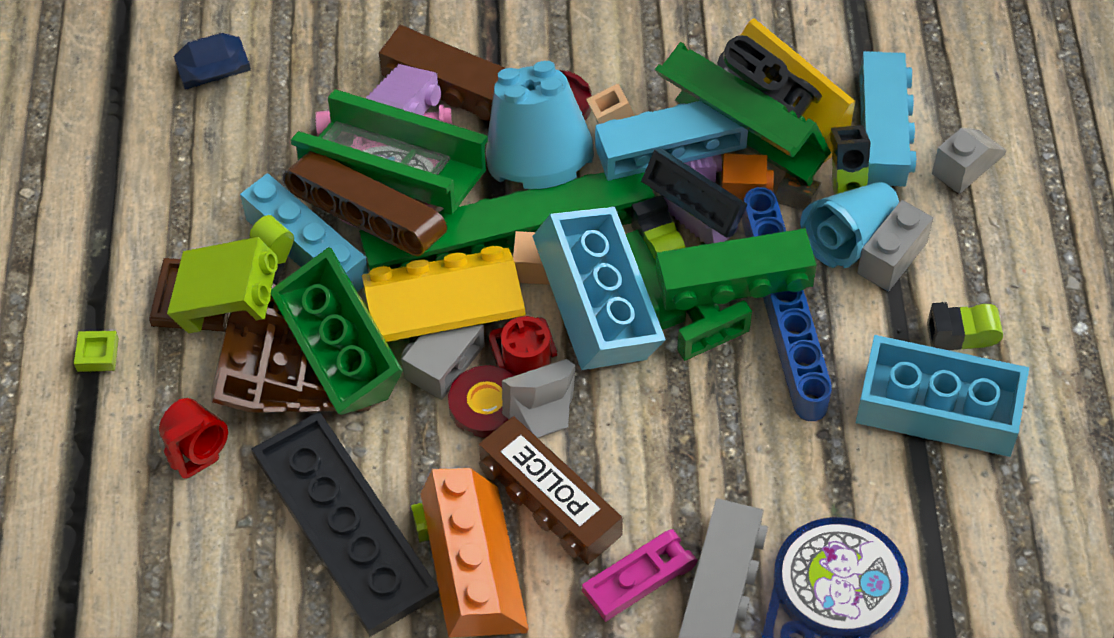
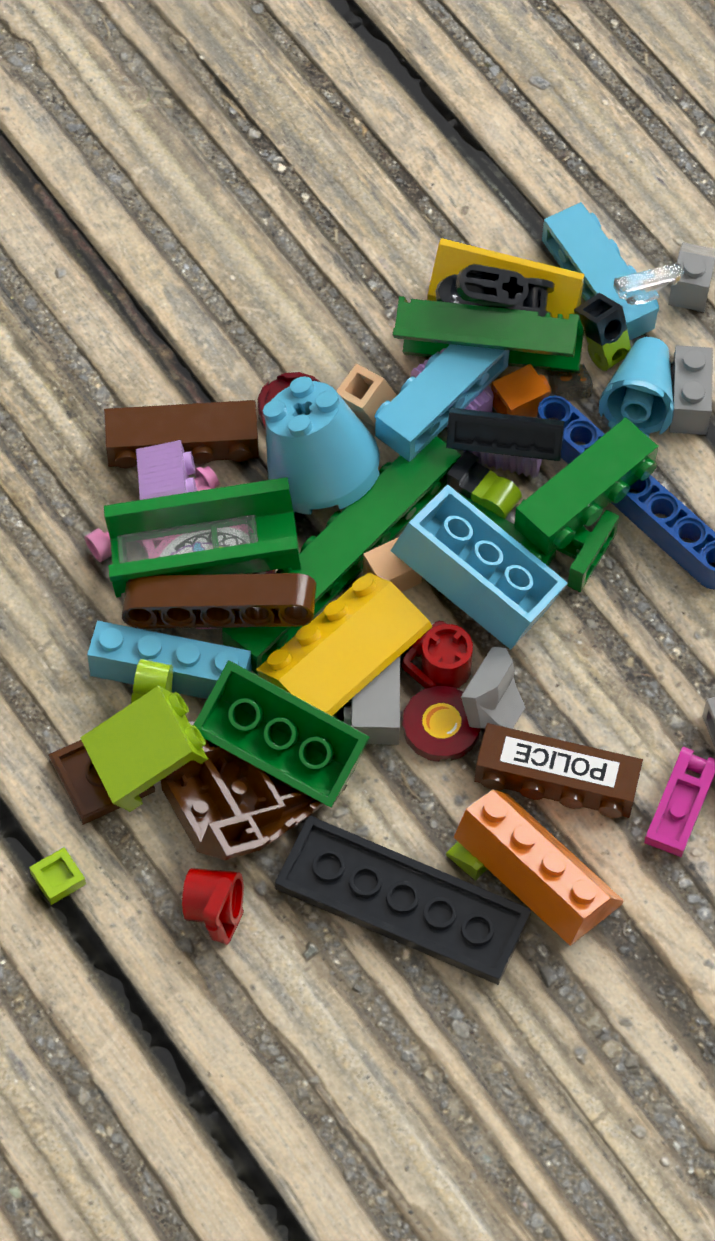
camera: 35 degrees left, 5 degrees up
none -> clear tile [613,263,684,305]

